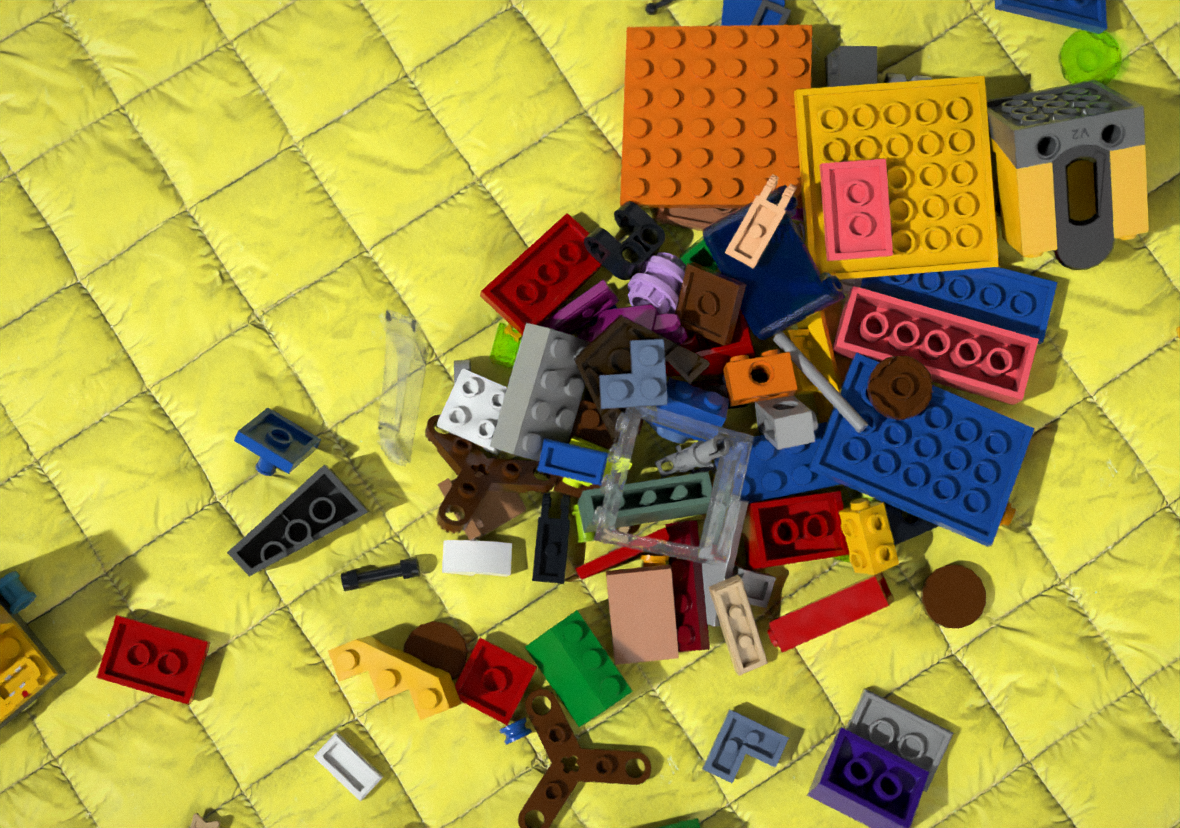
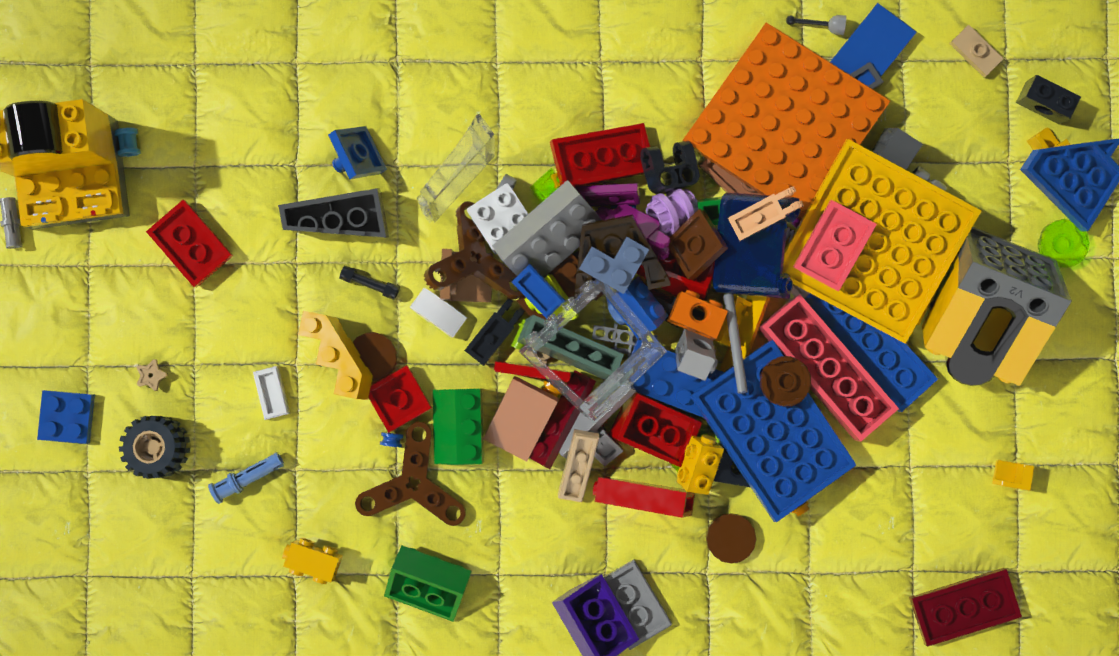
camera: 30 degrees right, 5 degrees up
light grey pin [673,435,730,472] -> none
sand blue plate [702,709,789,783] -> none

